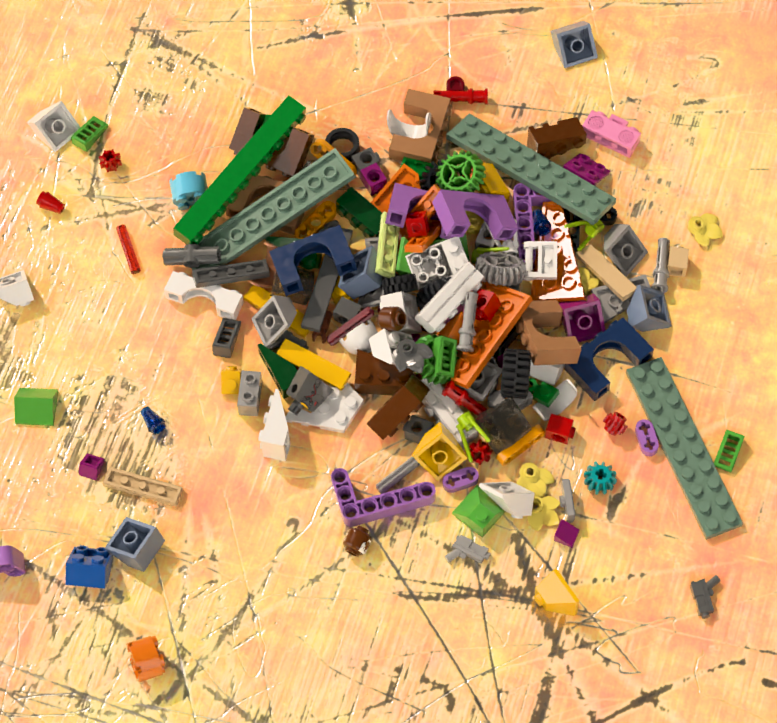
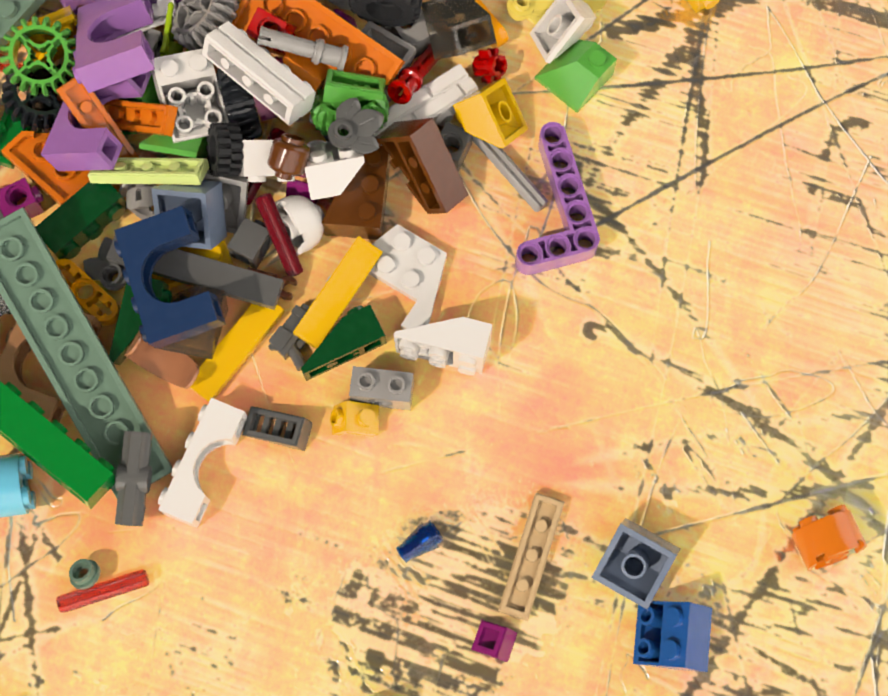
camera: 90 degrees left, 10 degrees up
dark grey tile [192,259,270,288] -> none
light grey slope [251,295,297,348] -> none
dark grey torso [287,366,334,416] -> none
reddish brown head [343,526,372,557] -> none
red brick [405,210,430,238] -> none
medium lavender beam [443,467,479,493] -> none
light grey piece [444,535,491,564] -> none
lime plant [456,411,491,463] -> none
none -> sand green plate [69,559,101,590]

